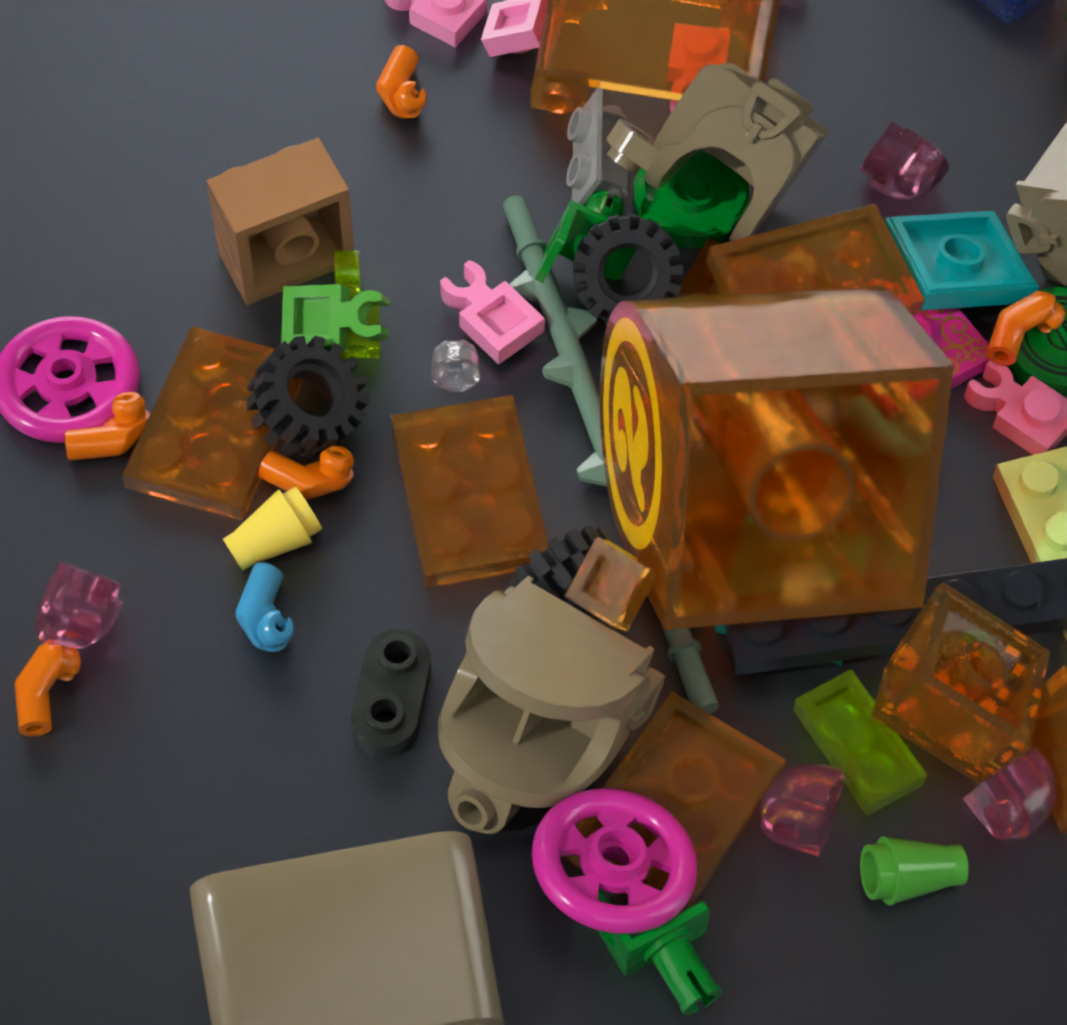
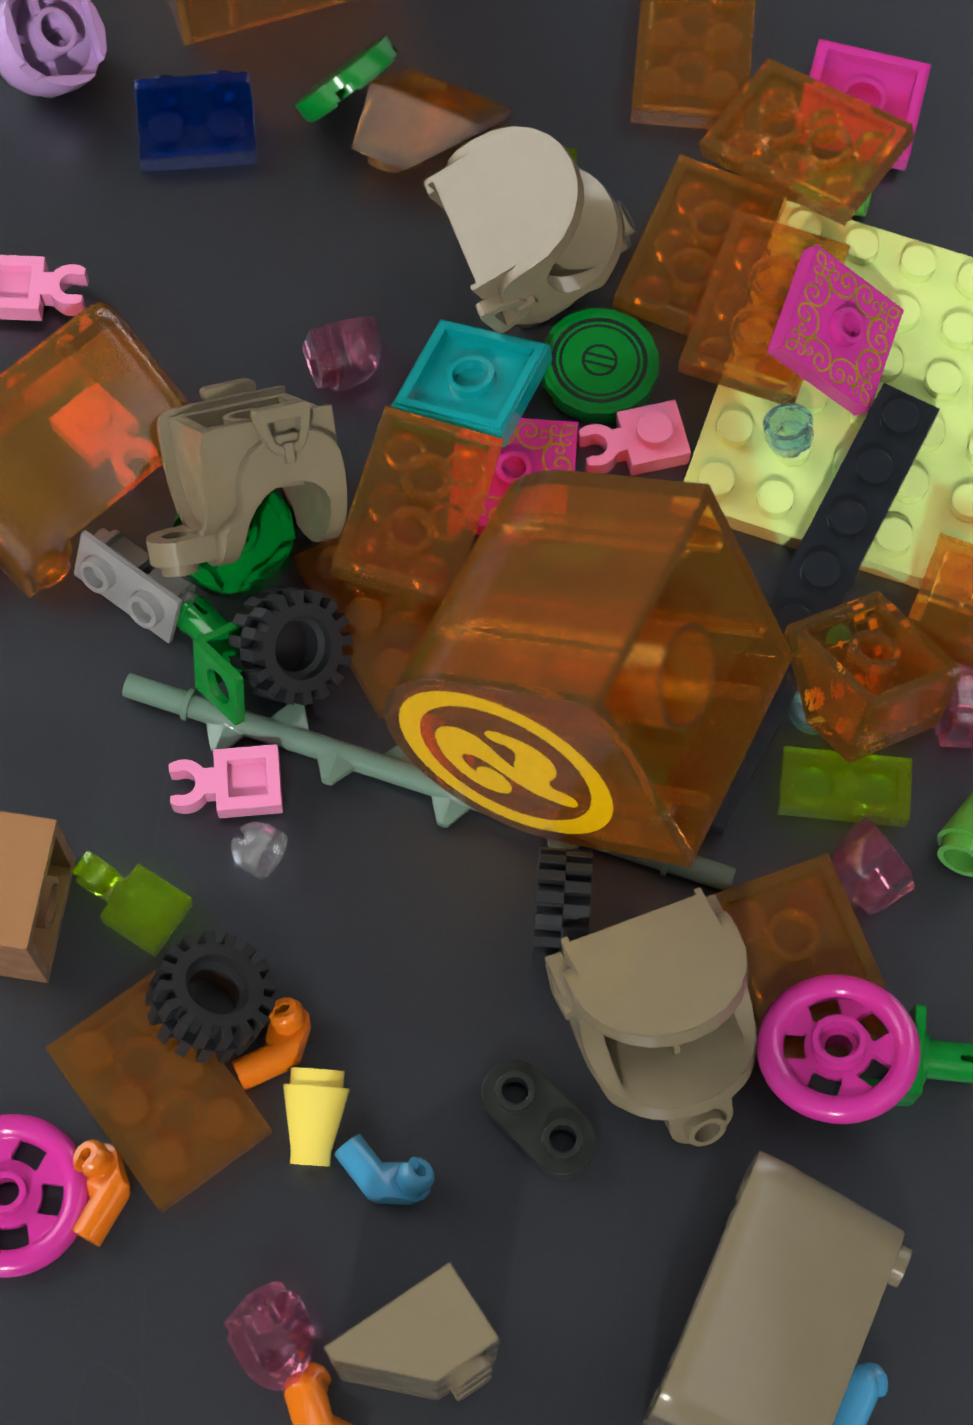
camera: 55 degrees left, 10 degrees up
bright green plate [281,284,390,350] -> none
clear orange plate [391,395,549,588] -> none
clear orange plate [565,537,659,631] -> none
orange arm [986,291,1065,366] -> none
none -> dark tan slope [324,1263,499,1402]

